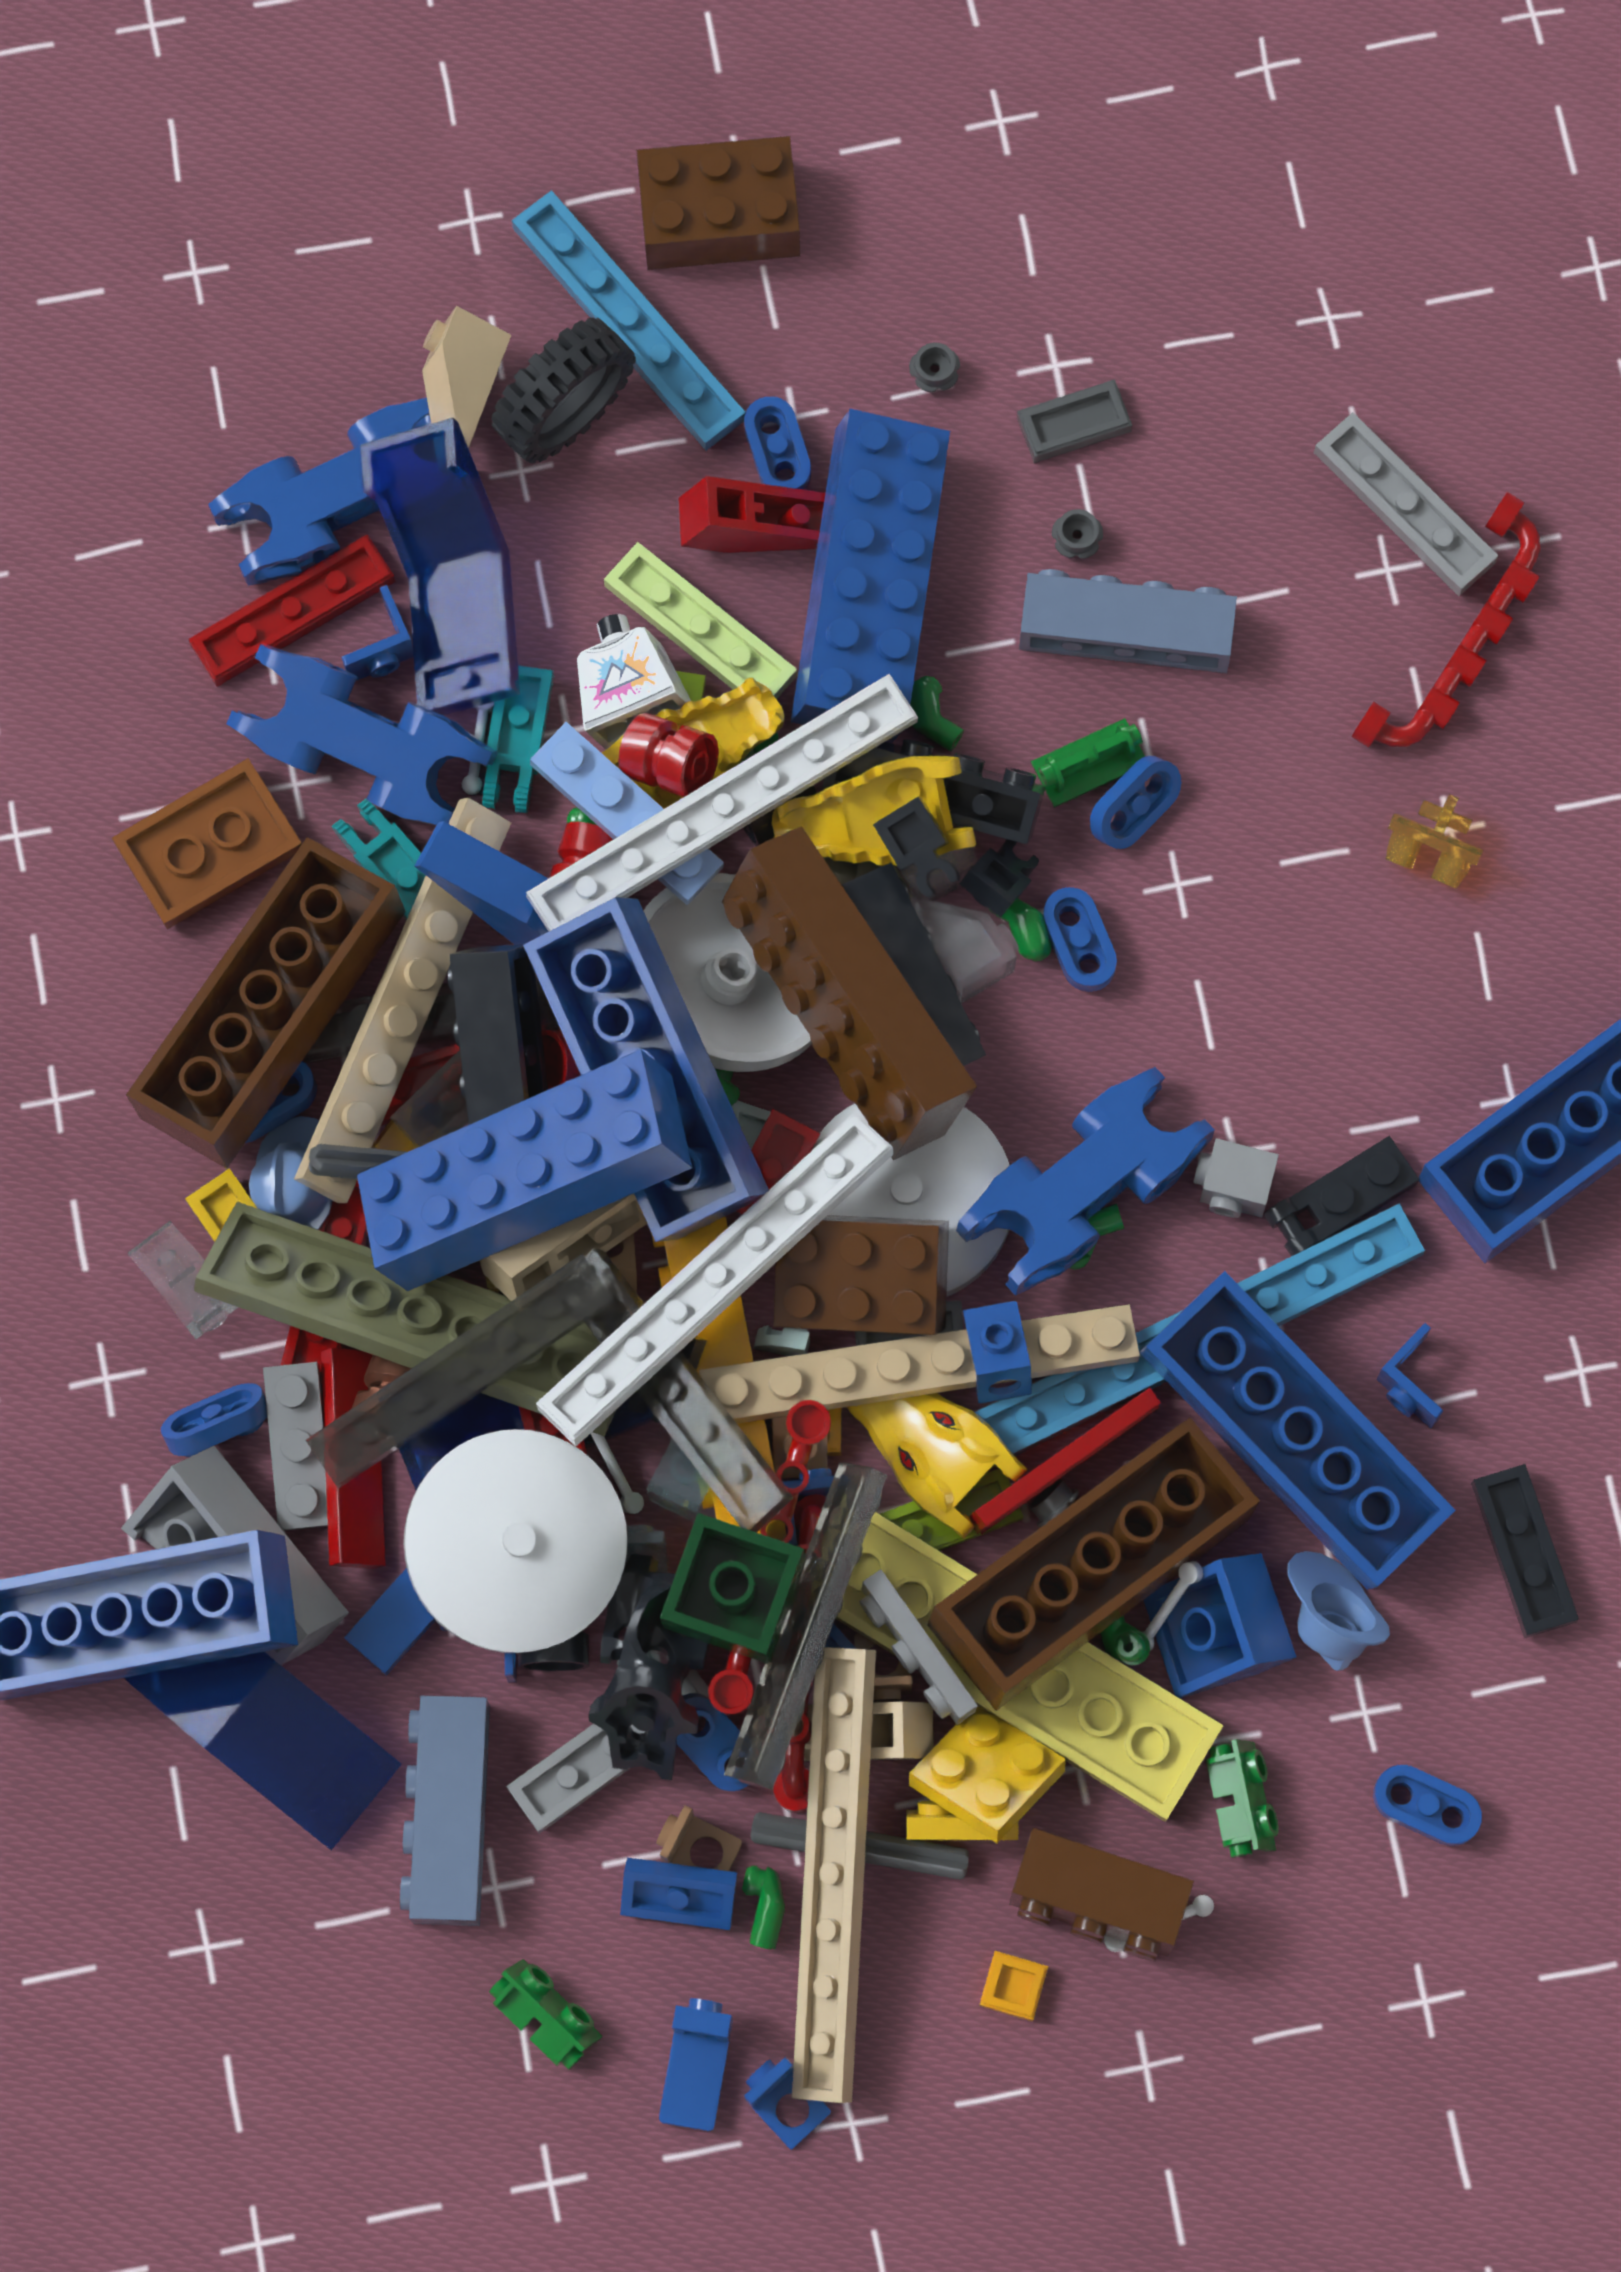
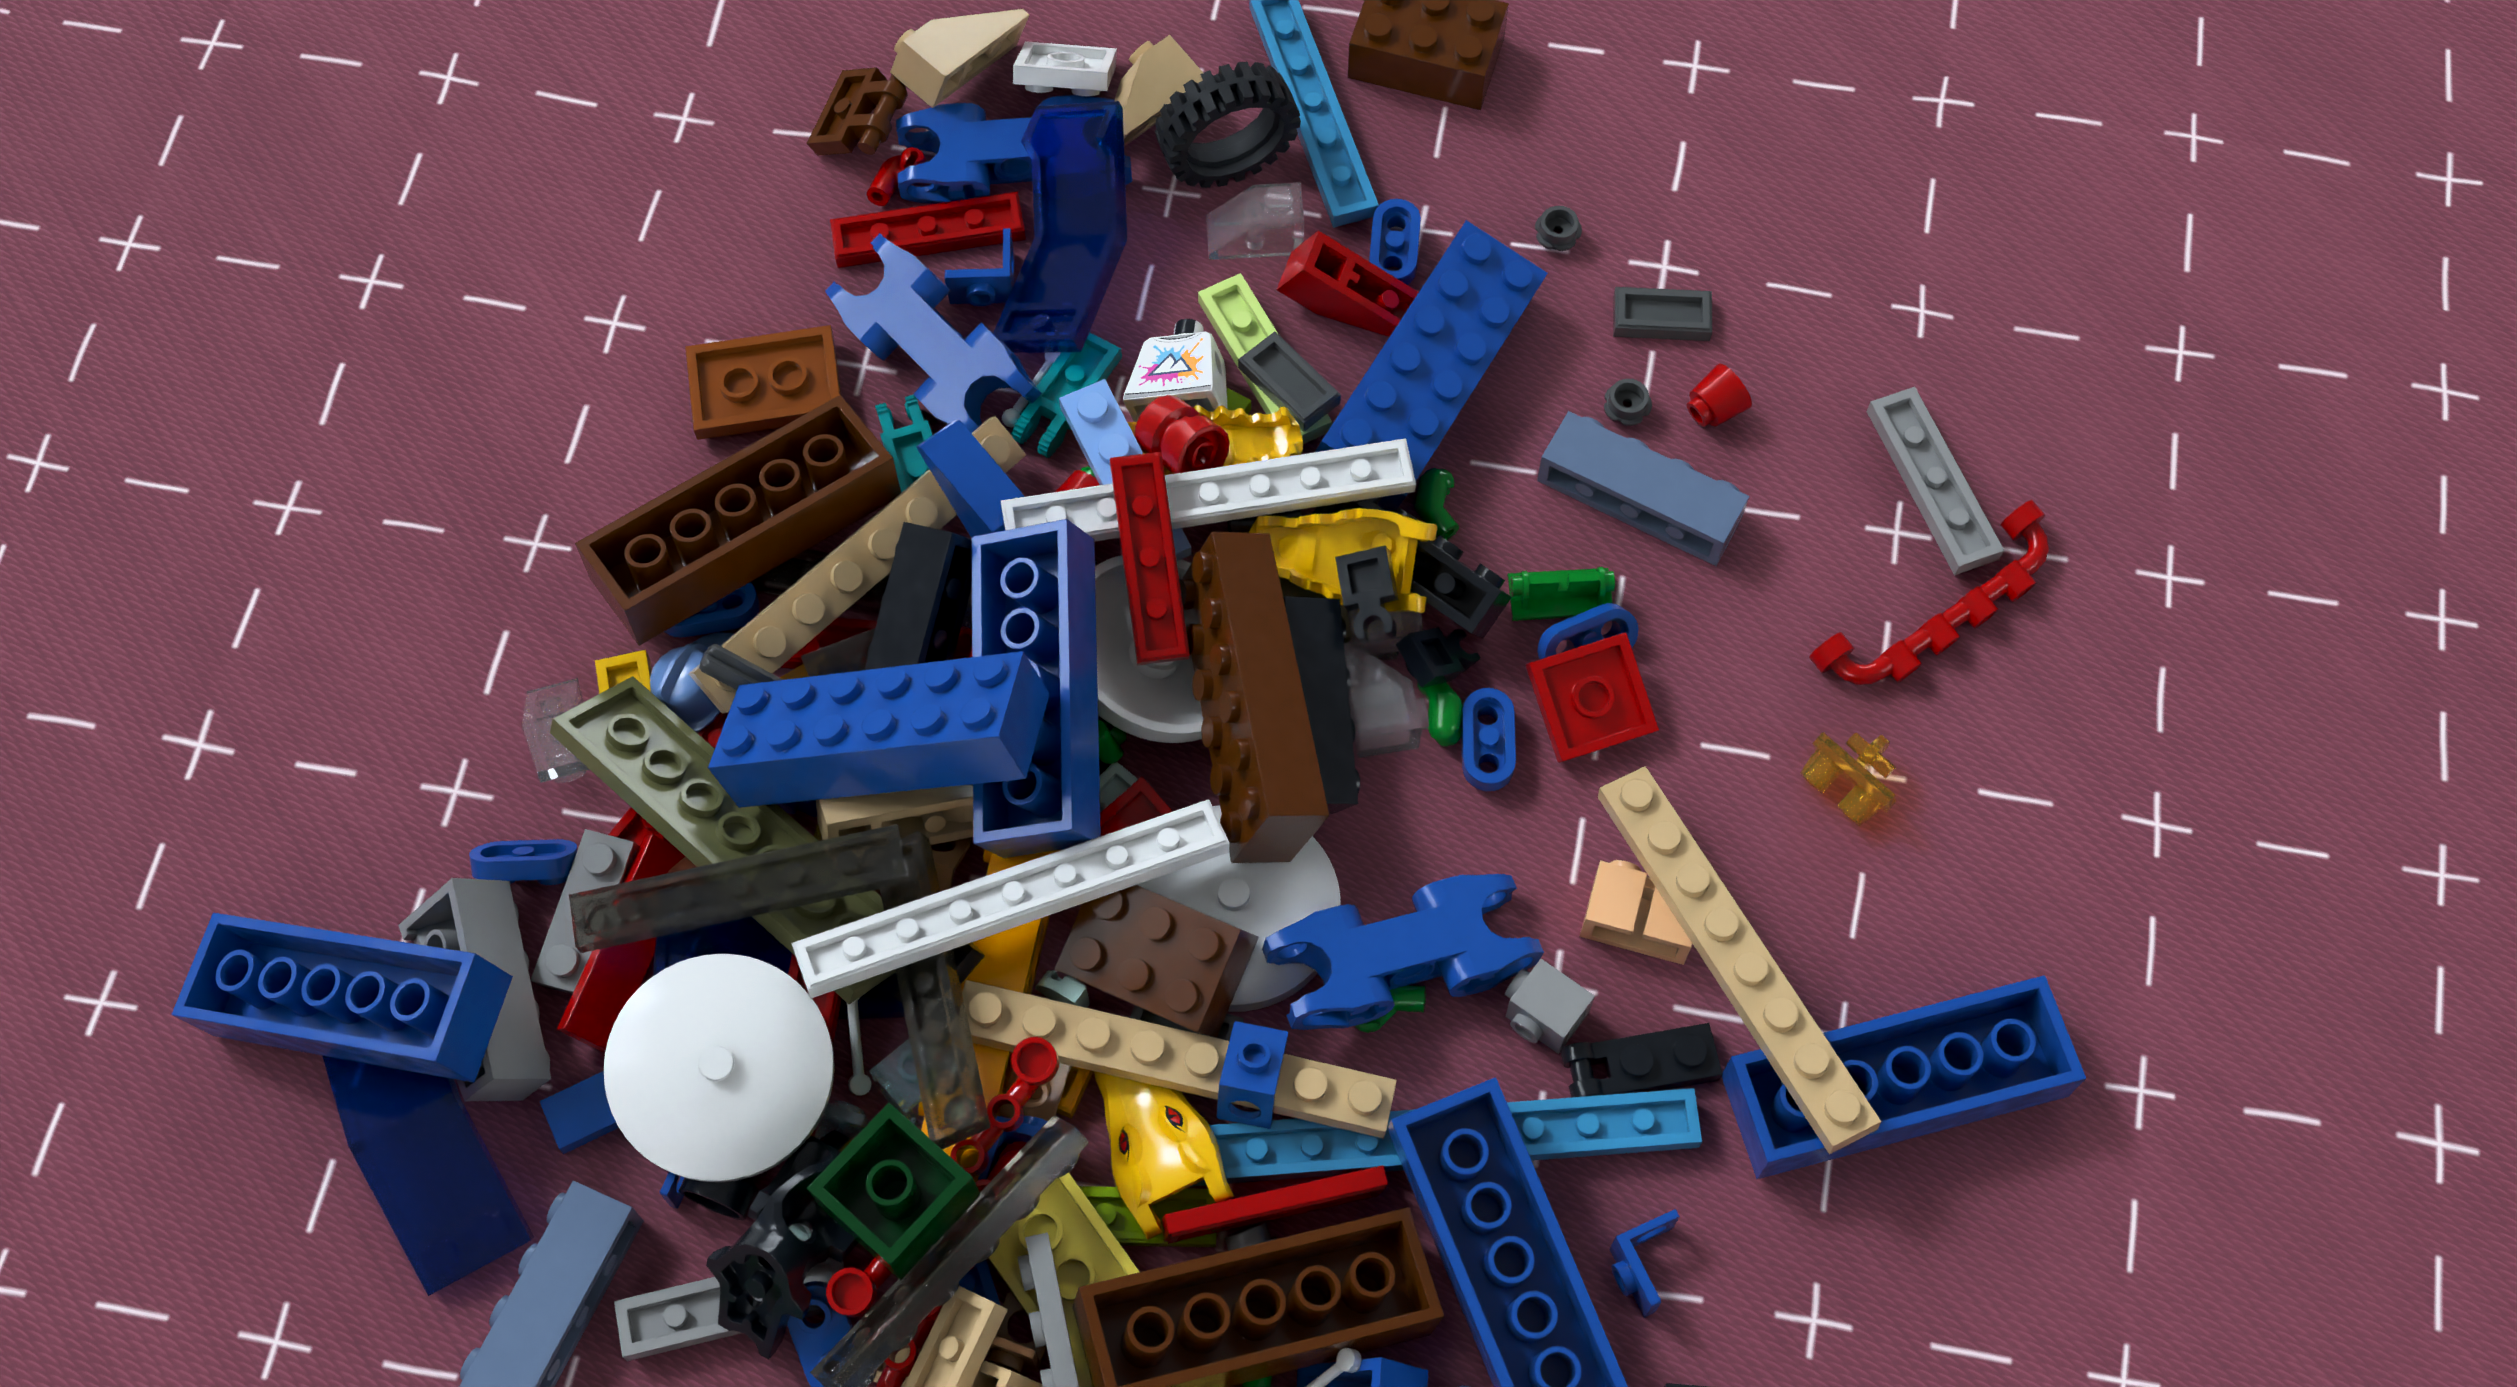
camera: 20 degrees right, 10 degrees down
none -> reddish brown plate [806,67,908,156]
none -> red arm [866,147,926,206]
none -> tan slope [890,9,1030,108]
none -> white plate [1013,41,1117,96]
none -> red tile [1109,452,1190,666]
none -> clear slope [1206,182,1304,260]
none -> dark grey tile [1238,331,1341,432]
none -> red plate [1525,632,1659,763]
none -> light nougat piece [1580,860,1692,965]
none -> tan plate [1598,766,1881,1155]
none -> red hat [1686,363,1752,427]

